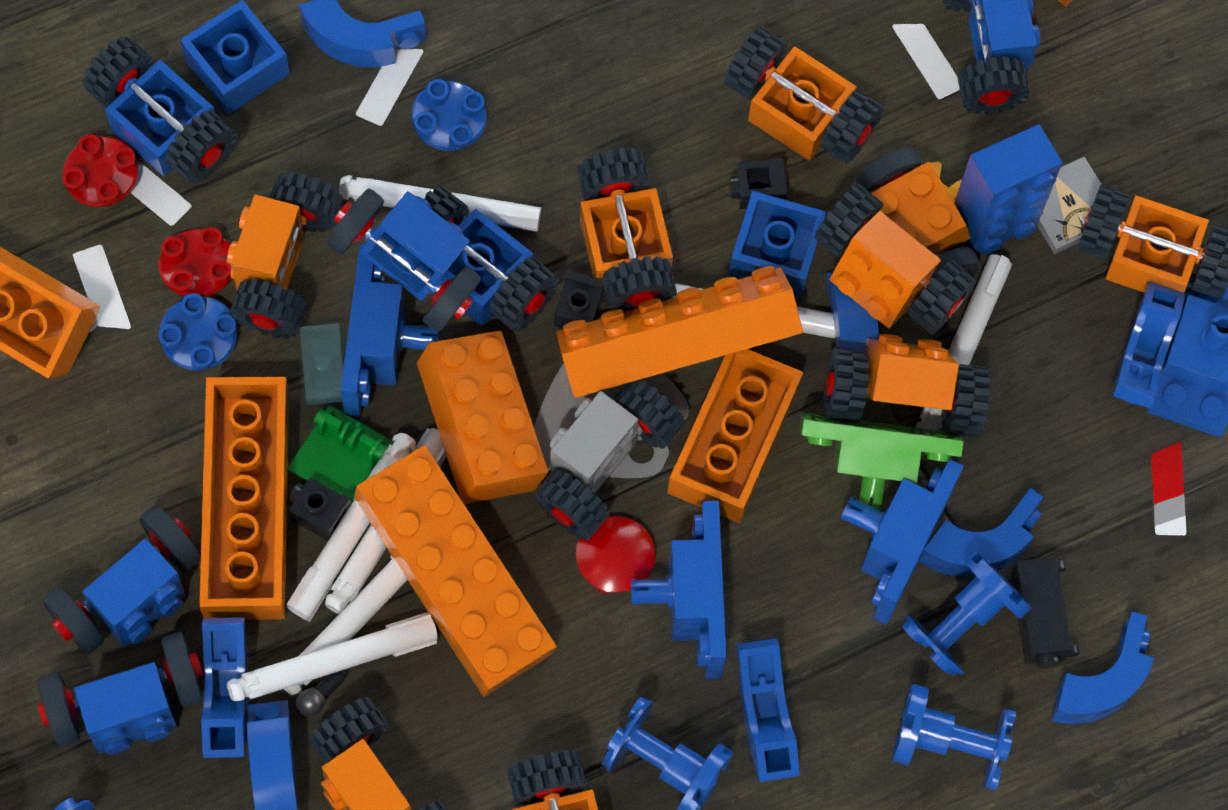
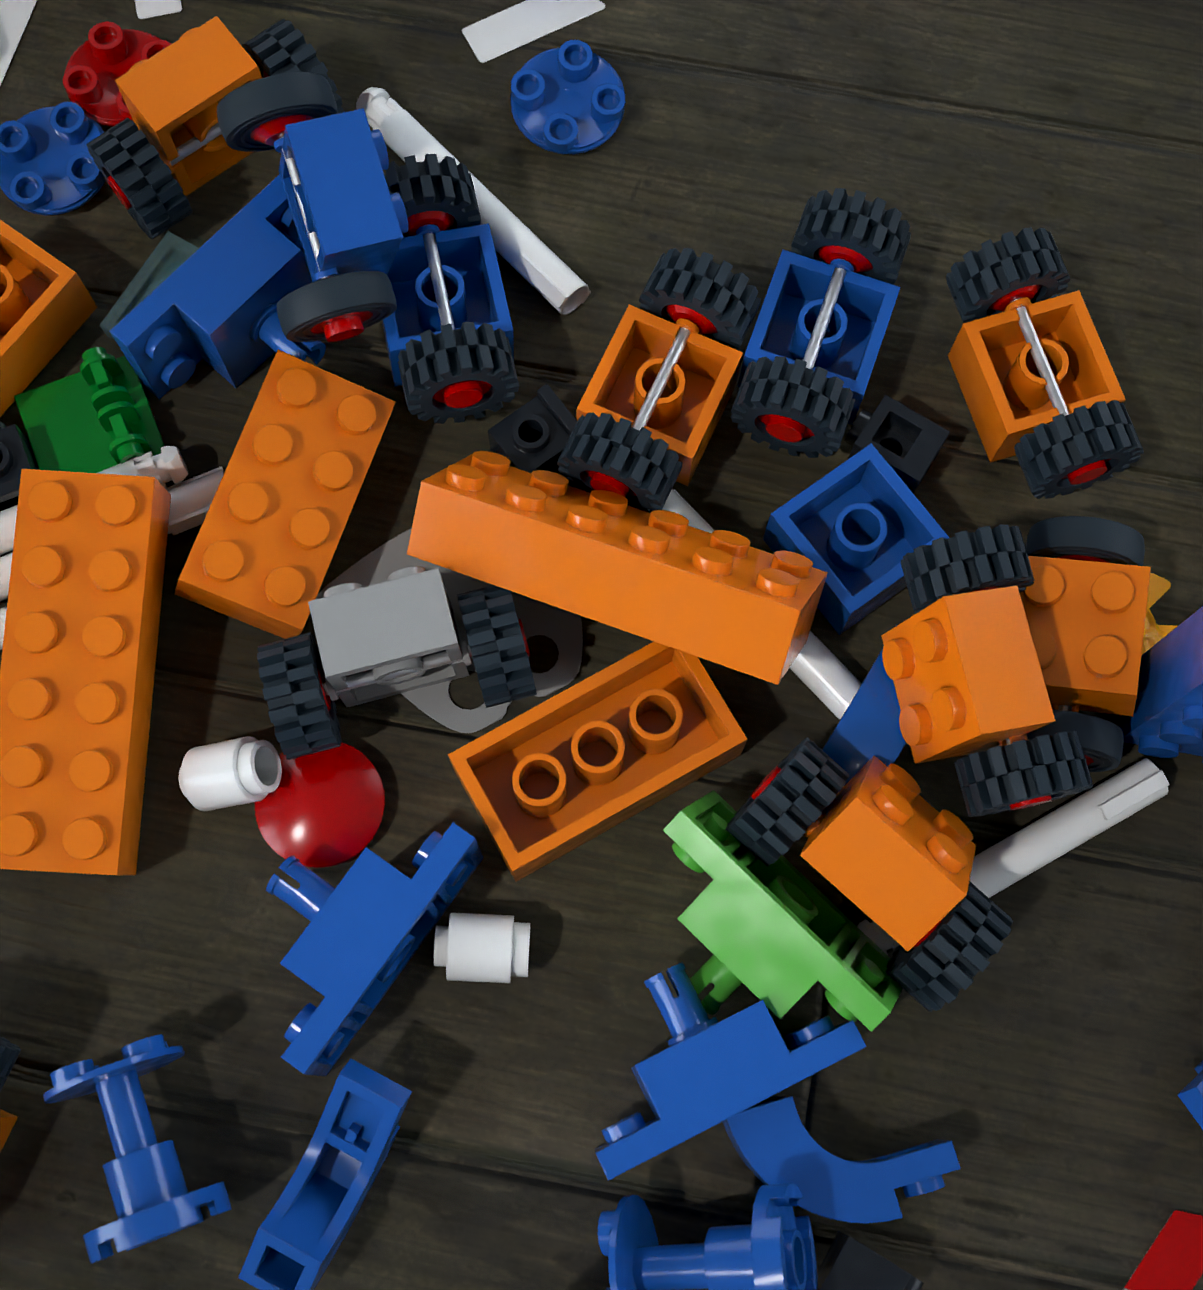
camera: 40 degrees right, 5 degrees up
none -> white brick [178,736,282,811]
none -> white brick [434,913,530,983]
none -> brick [731,188,911,458]

